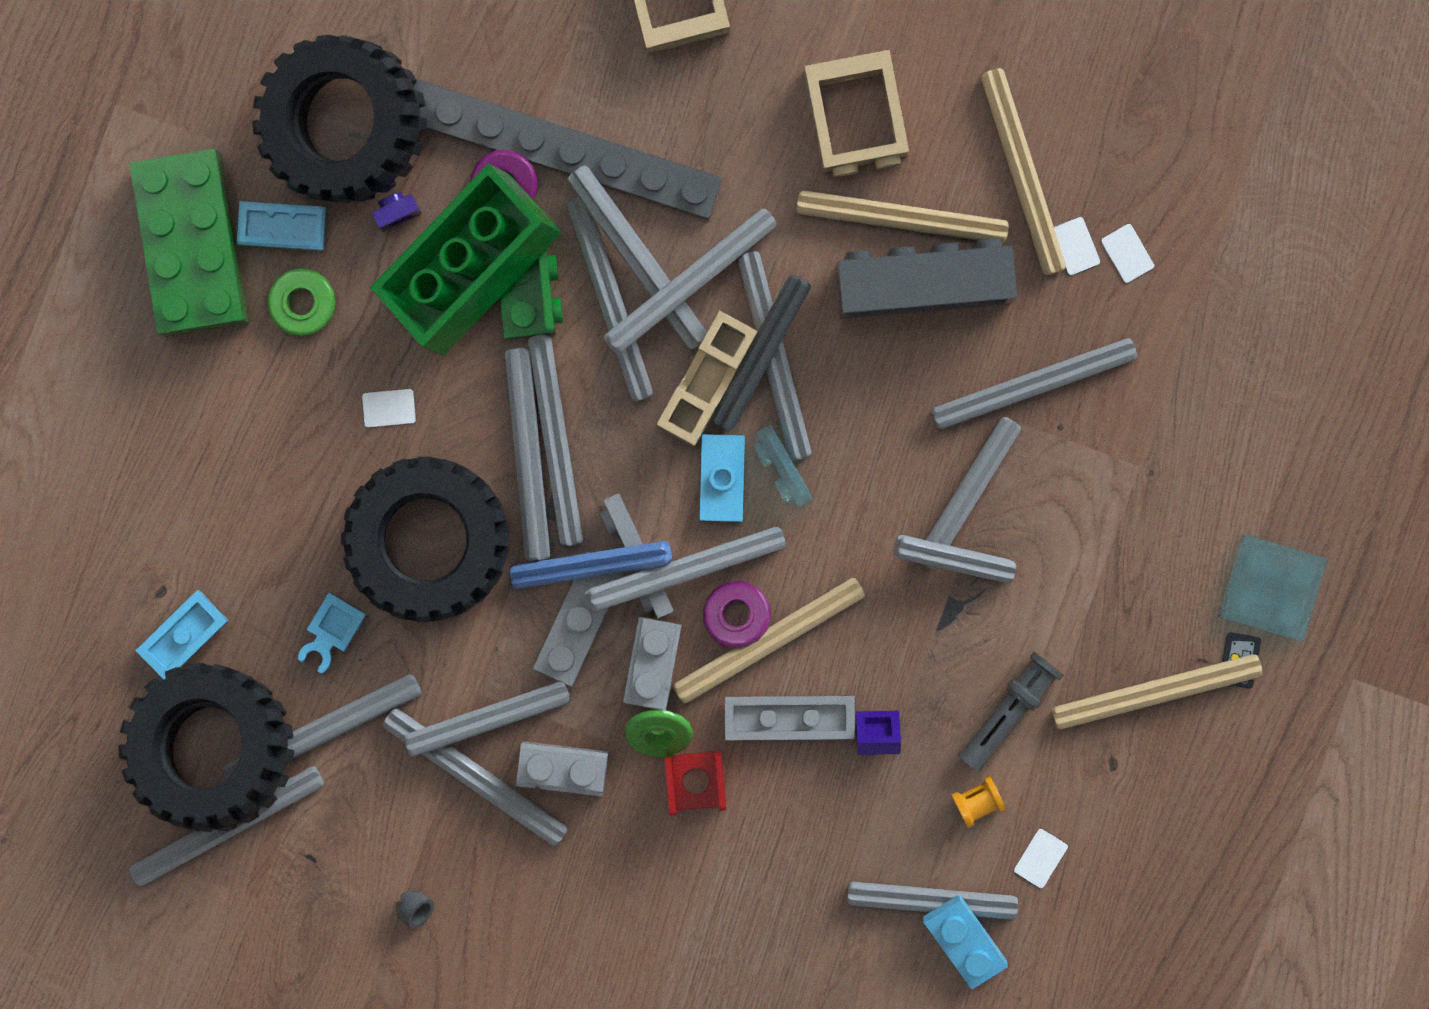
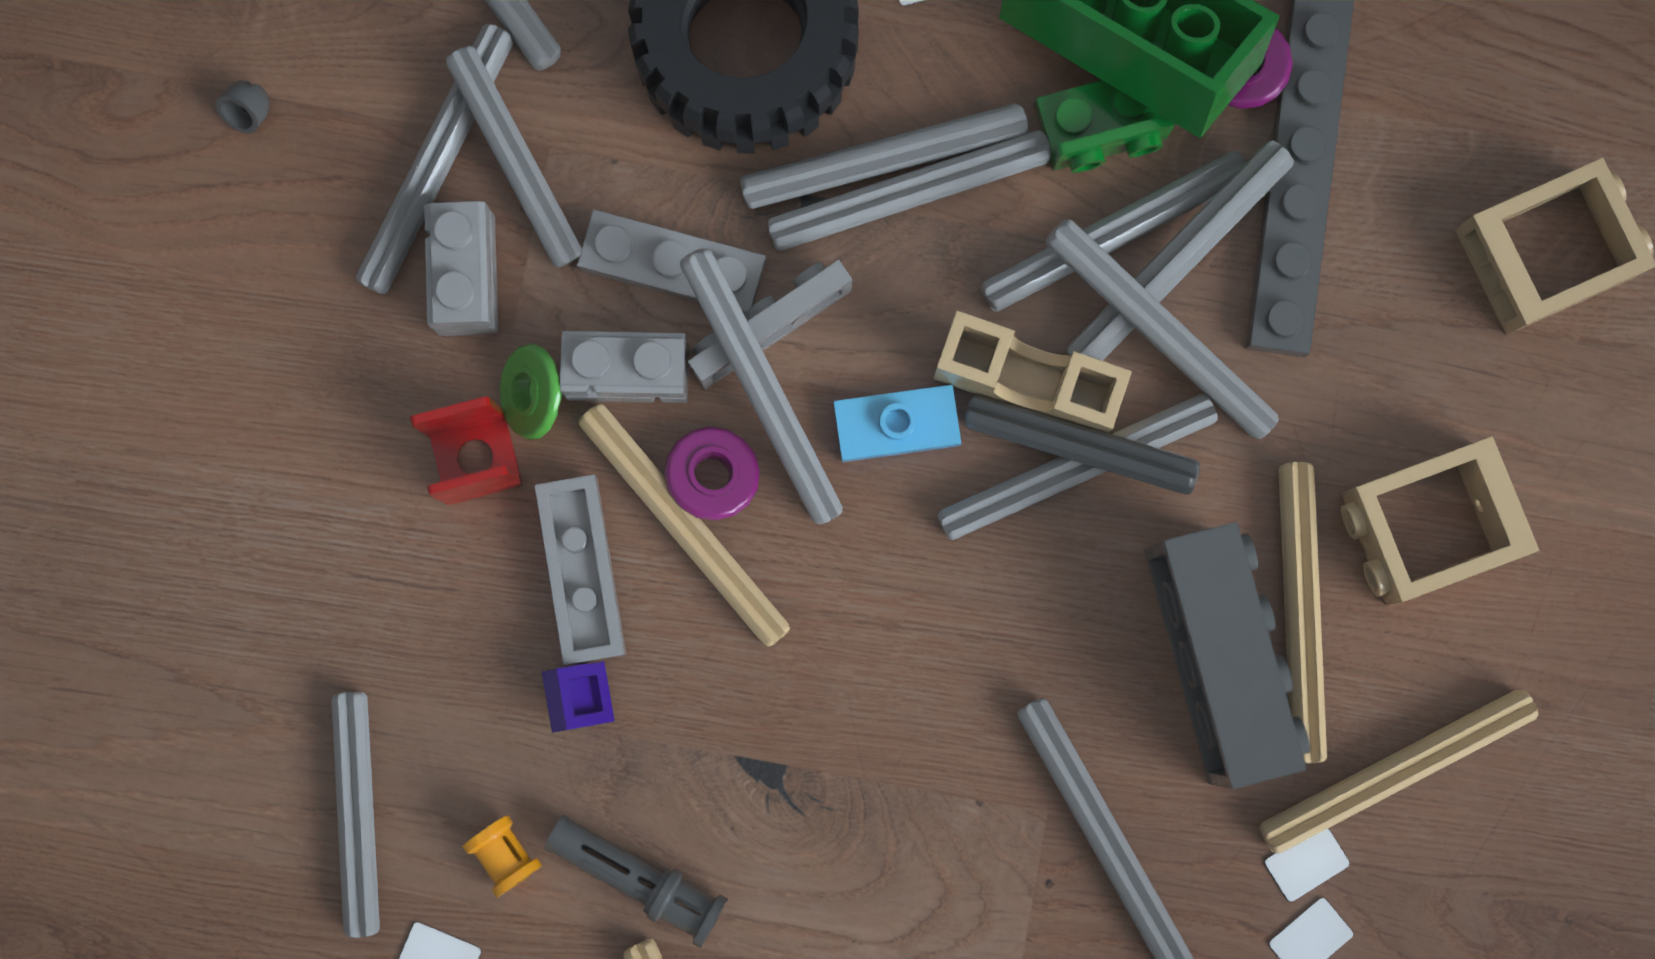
camera: 80 degrees right, 5 degrees down
medium blue axle [509,541,672,589] -> none
clear light blue plate [752,424,813,508] -> none
light grey axle [893,535,1016,584] -> none
light grey axle [921,417,1021,570] -> none
medium azure plate [923,894,1008,989] -> none

